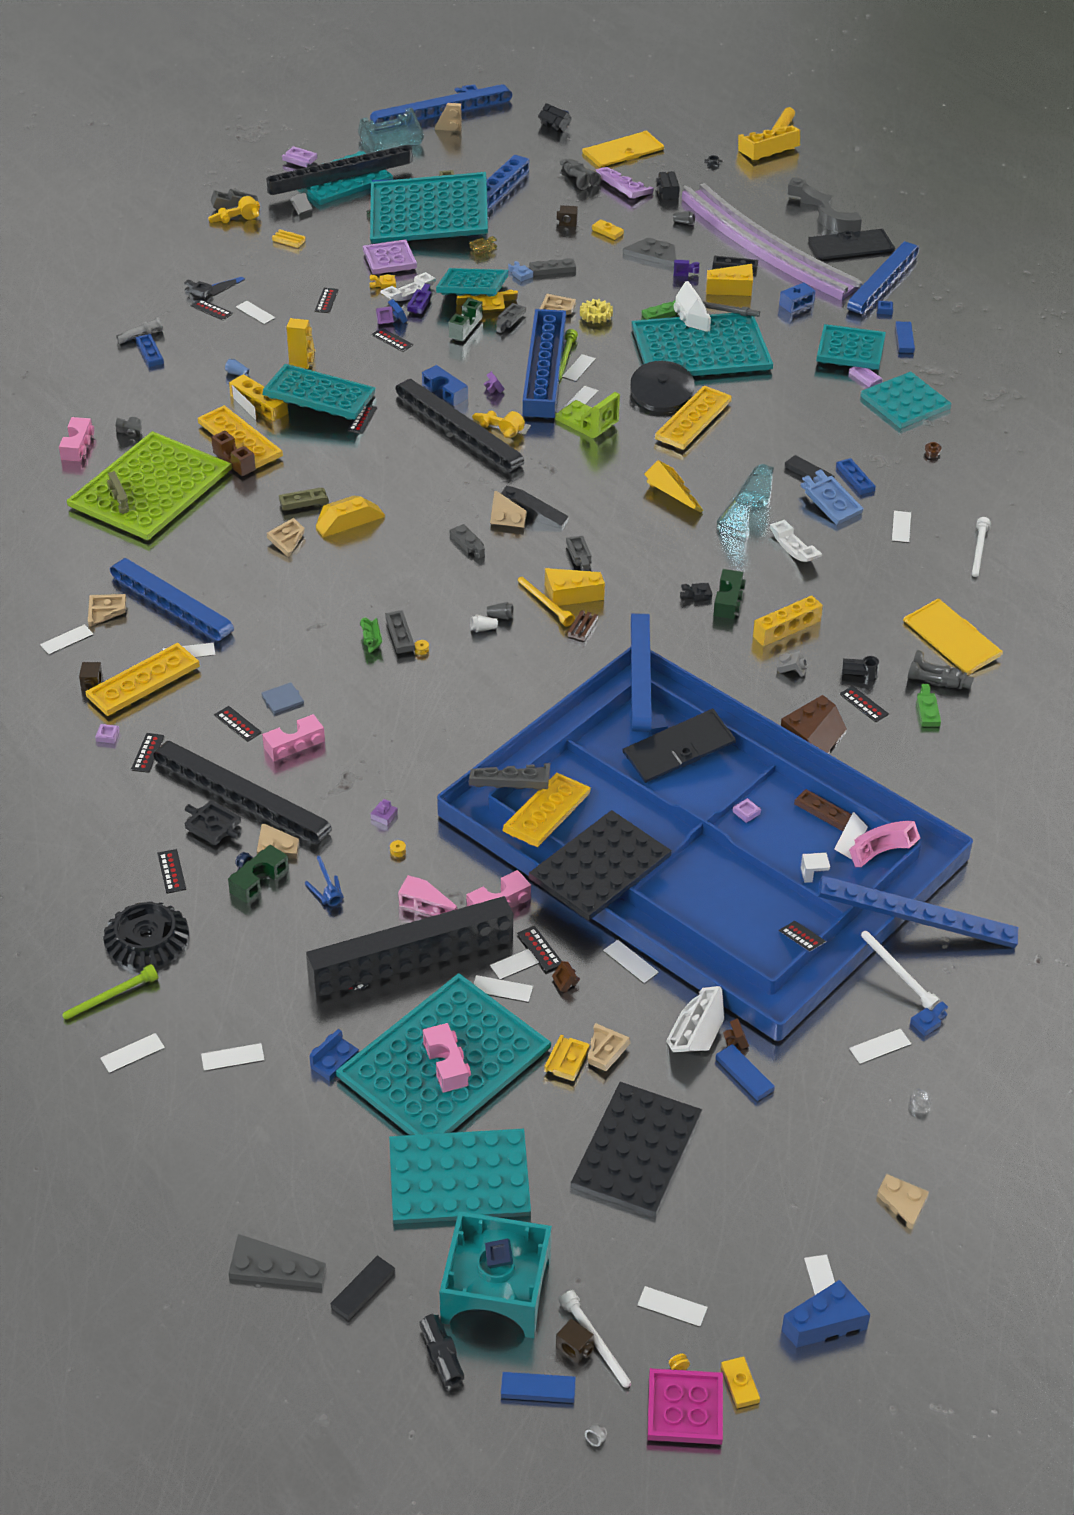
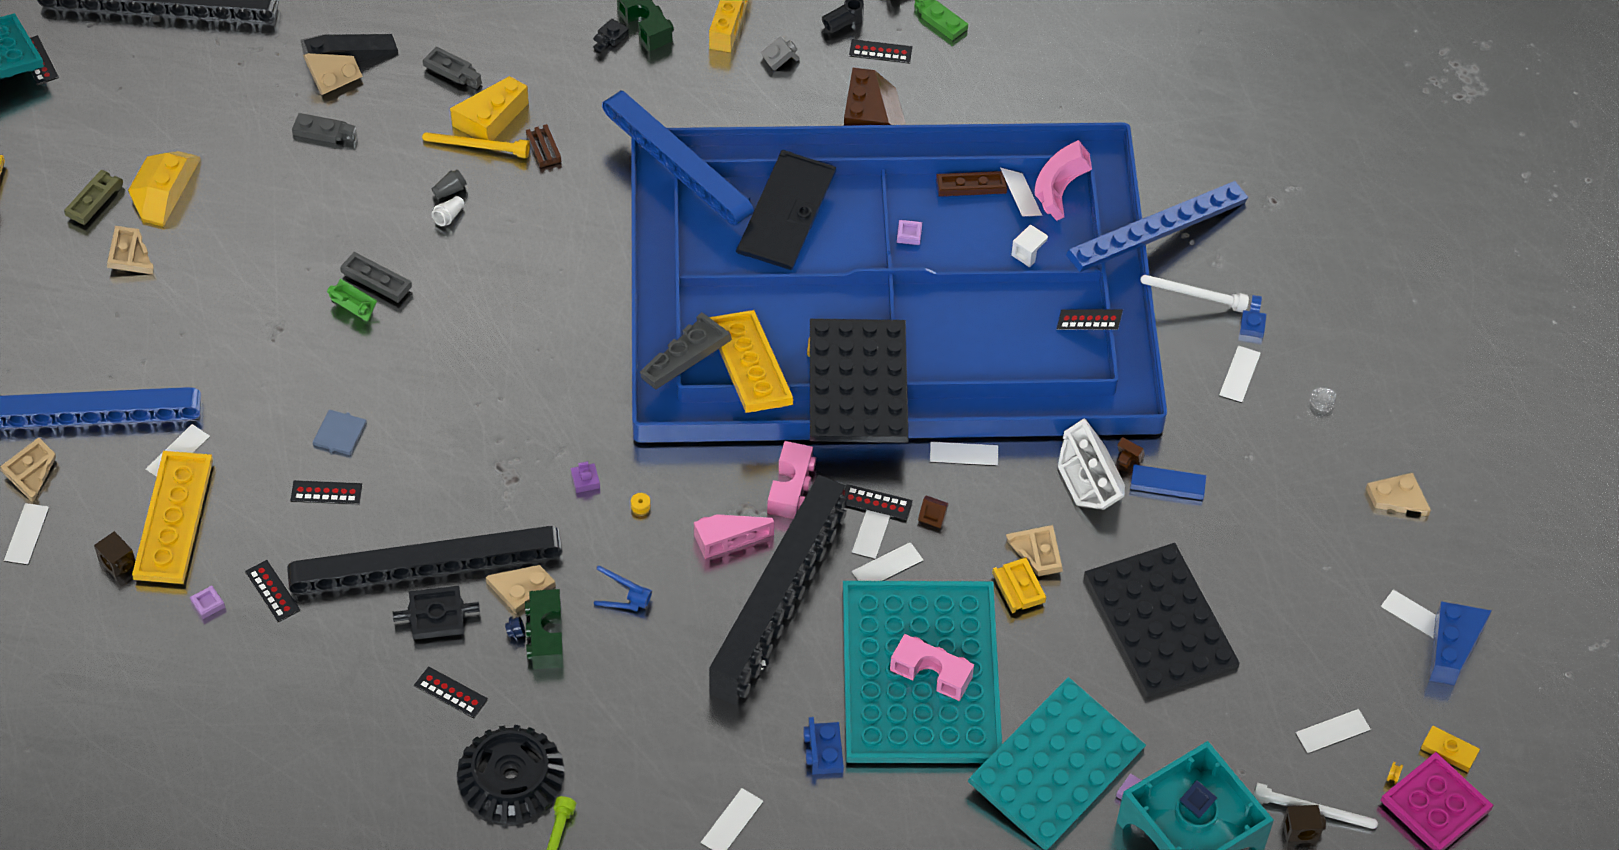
camera: 45 degrees left, 10 degrees up
bright pink arch [262,714,325,761] -> none
yellow piece [415,640,429,655] -> none

